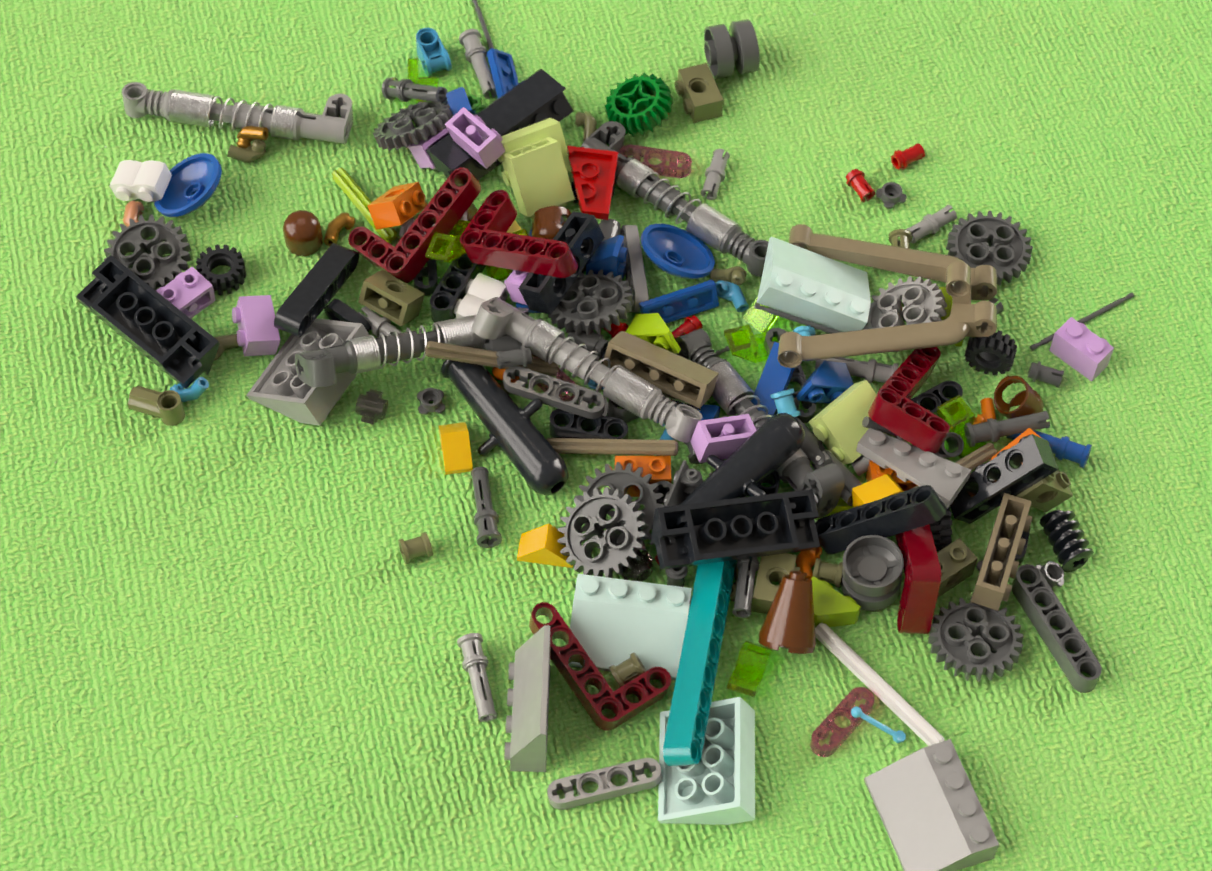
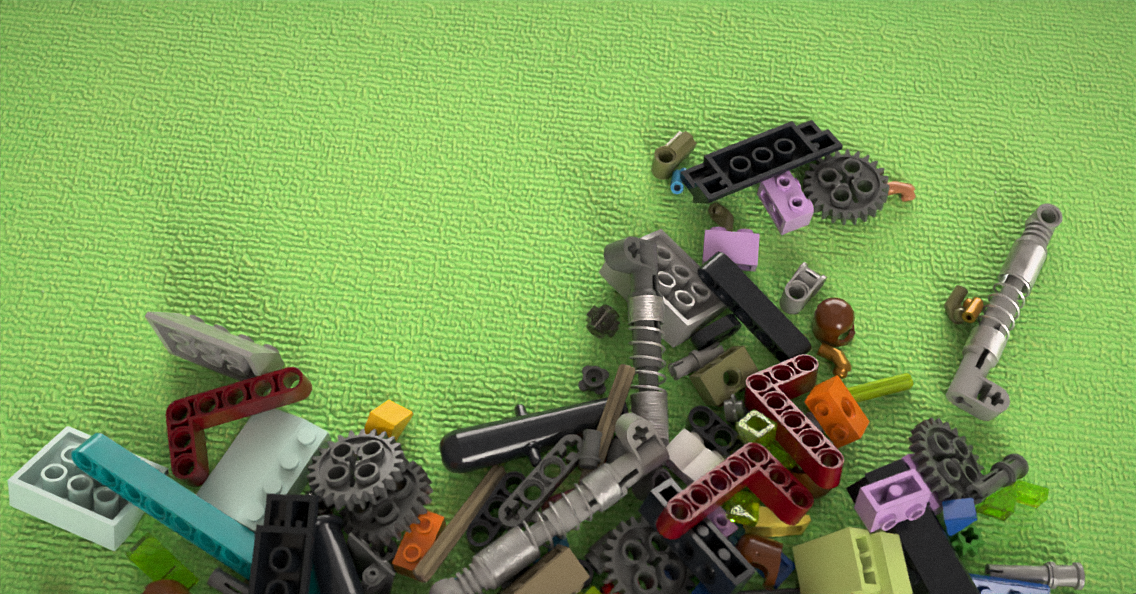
camera: 110 degrees right, 5 degrees up
white brick [109,160,172,202] -> none
blue dish [154,153,222,217] -> none
black tyre [196,245,246,295] -> none
olive bush [398,532,433,564] -> none
dark azure piece [416,27,452,77] -> none
yellow slope [438,422,473,475] -> none
light grey pin [457,633,497,722] -> none
dark grey pin [471,467,502,548] -> none
light grey beam [547,758,662,810] -> none
olive bush [609,652,646,687] -> none
none -> dark grey plate [724,394,745,426]
none -> light grey piece [780,262,827,314]

